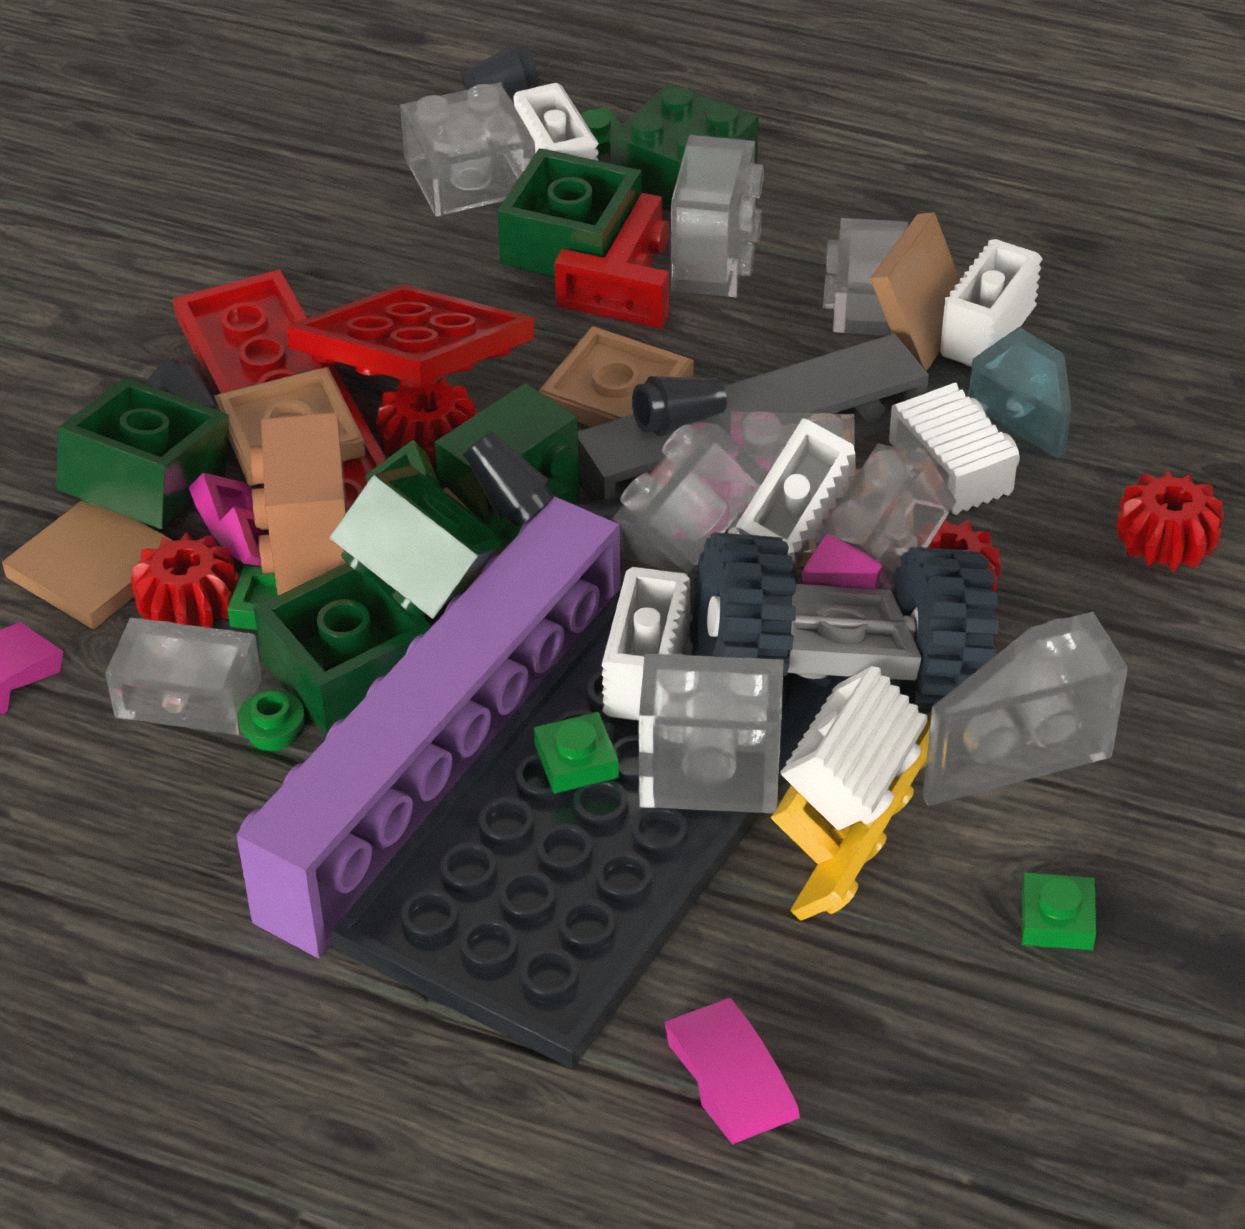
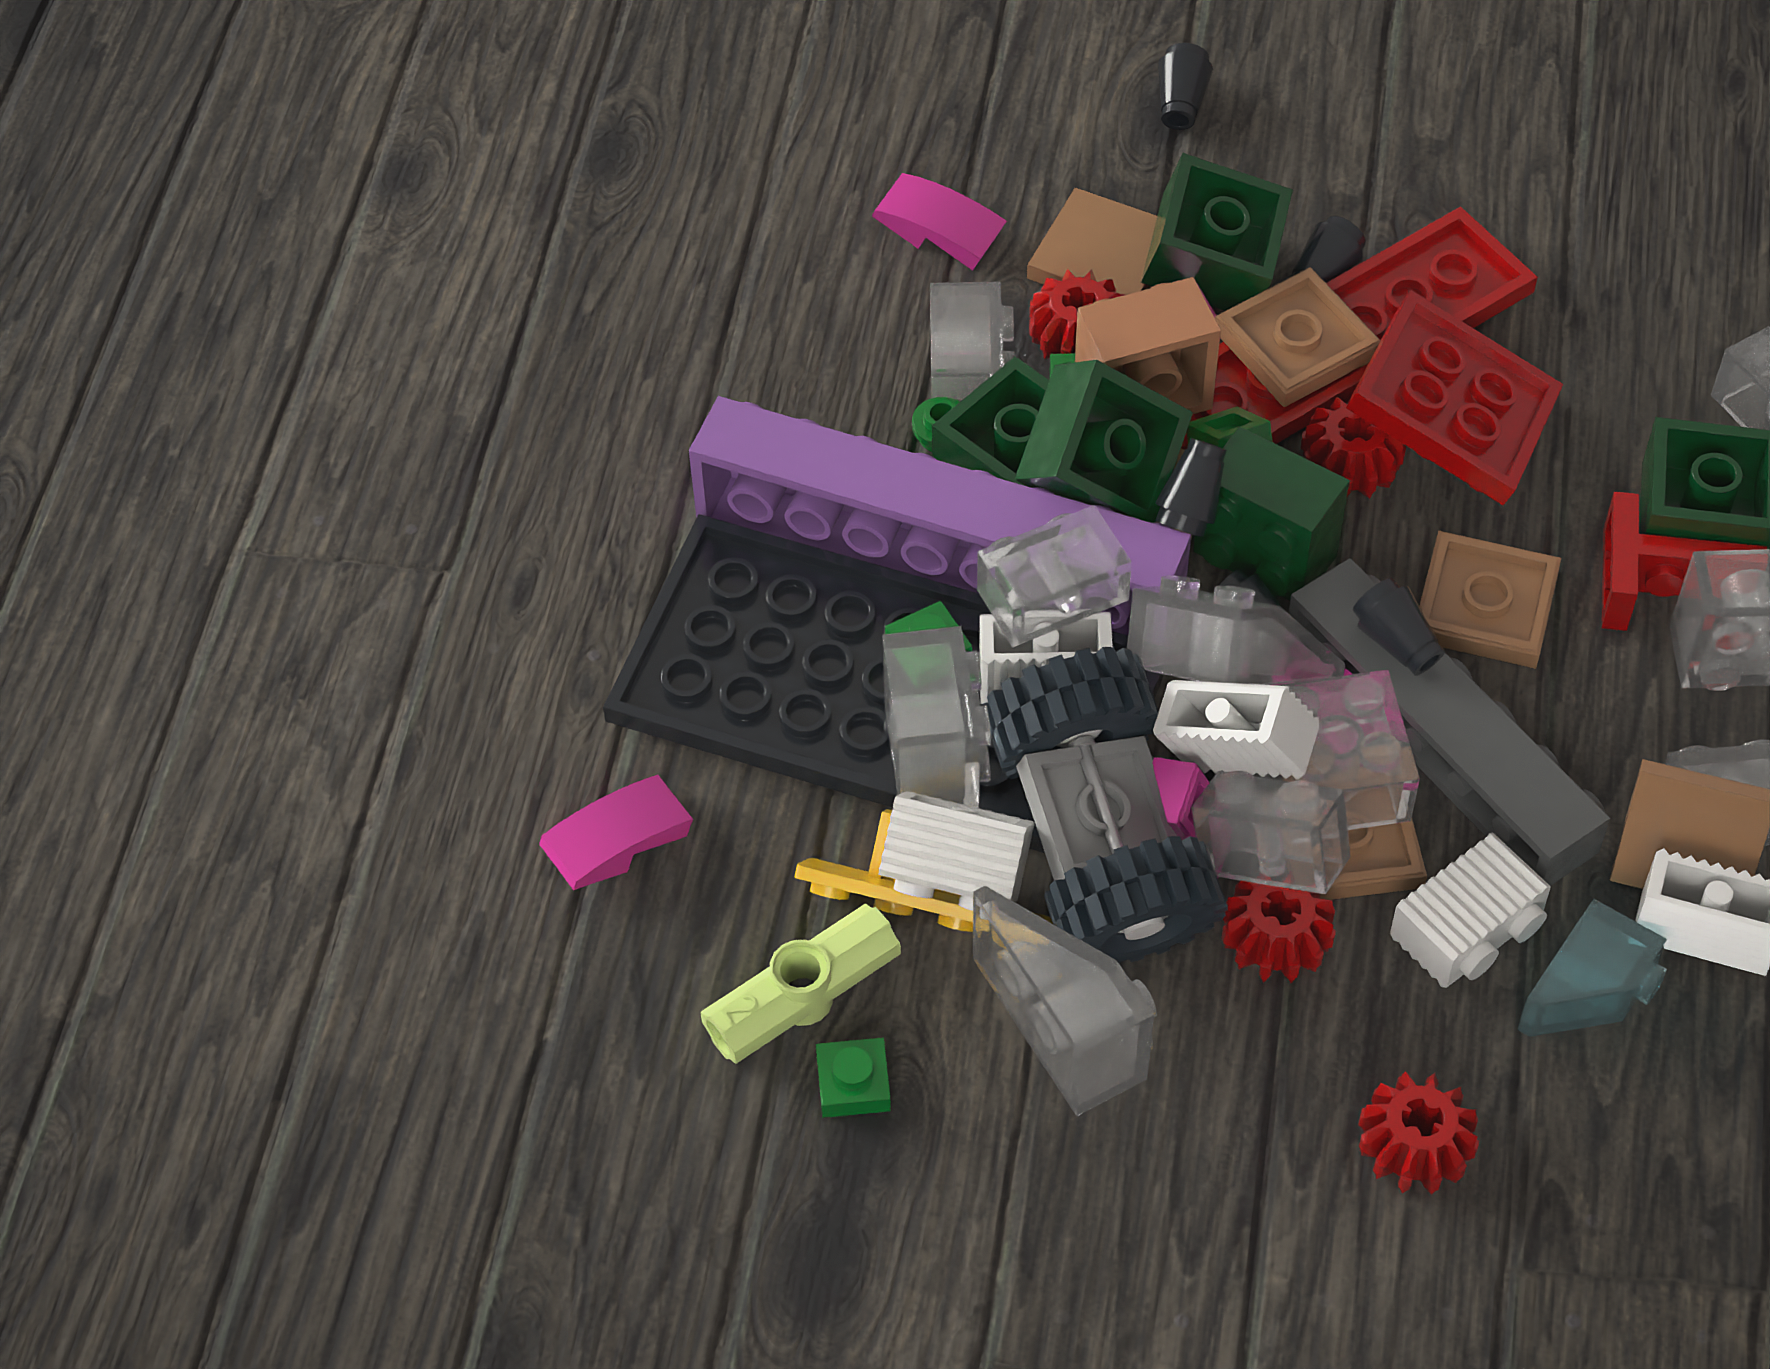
camera: 80 degrees right, 10 degrees up
none -> yellowish green piece [701,904,901,1064]
none -> clear brick [977,505,1132,648]

